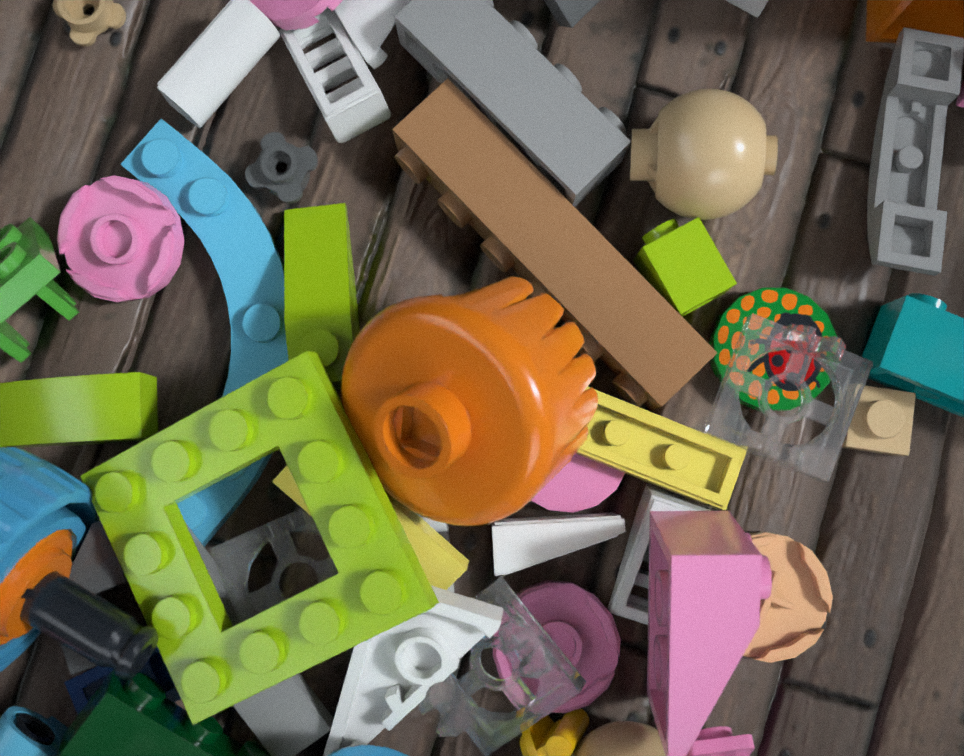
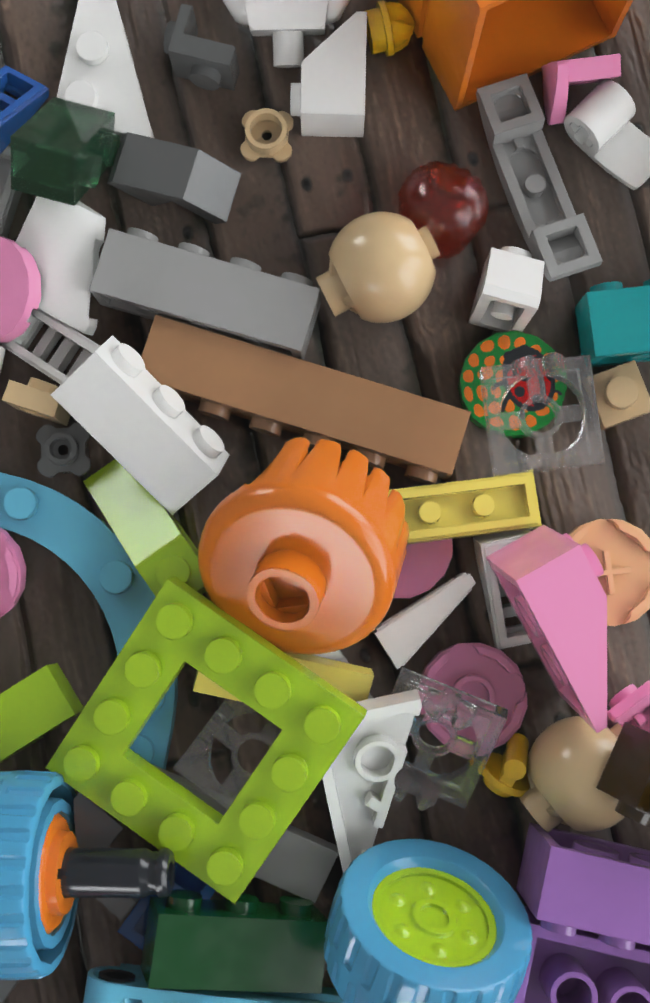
camera: 25 degrees left, 0 degrees up
lime brick [633,217,737,317] -> none
none -> tan plate [2,377,71,426]
none -> white brick [51,335,230,515]
none -> clear red hair [398,160,489,259]
none -> white slope [468,246,545,332]

